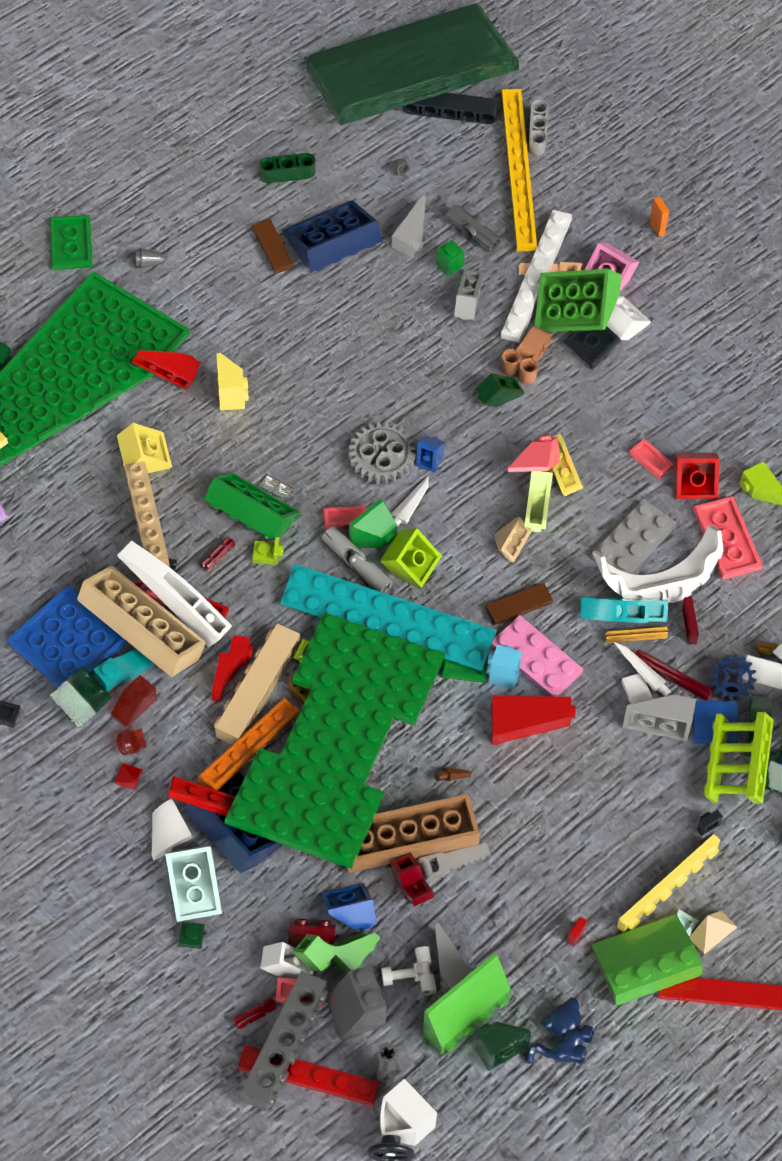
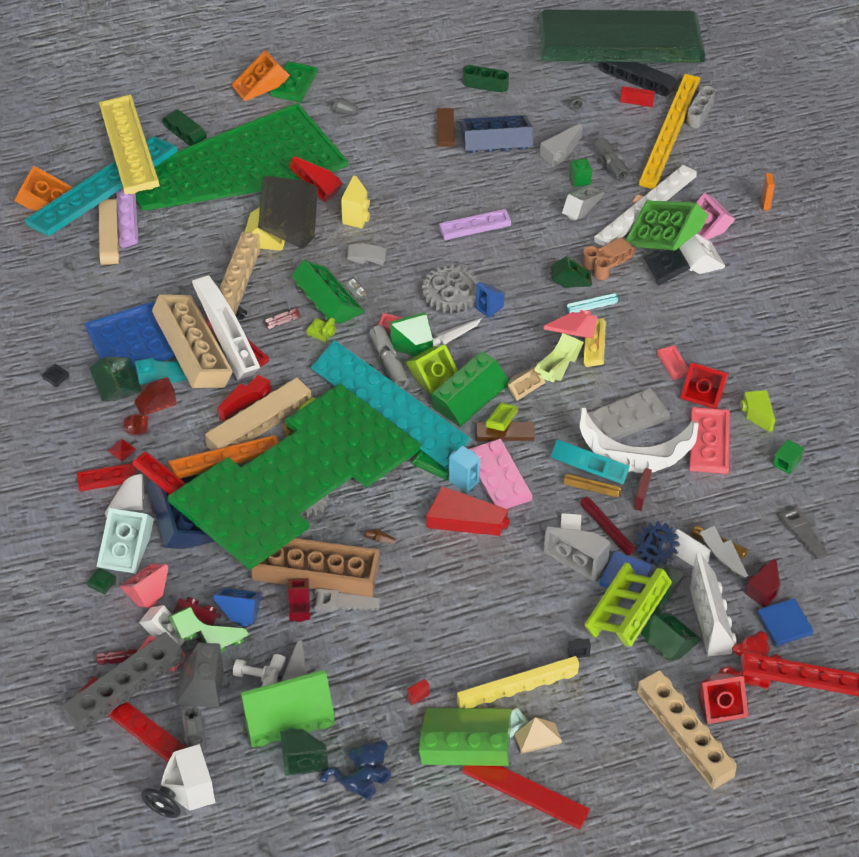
camera: 25 degrees right, 10 degrees down
white bar [614,642,671,697] -> none
none -> red tile [77,463,137,492]
none -> coral slope [120,563,168,608]
none -> orange slope [231,50,290,101]
none -> clear smoke slope [258,176,318,249]
none -> light grey slope [347,244,386,265]
none -> green slope [432,351,509,427]
none -> lavender plate [439,209,511,240]
none -> lime tile [486,403,518,431]
none -> axle [566,293,618,314]
none -> red tile [620,86,655,107]

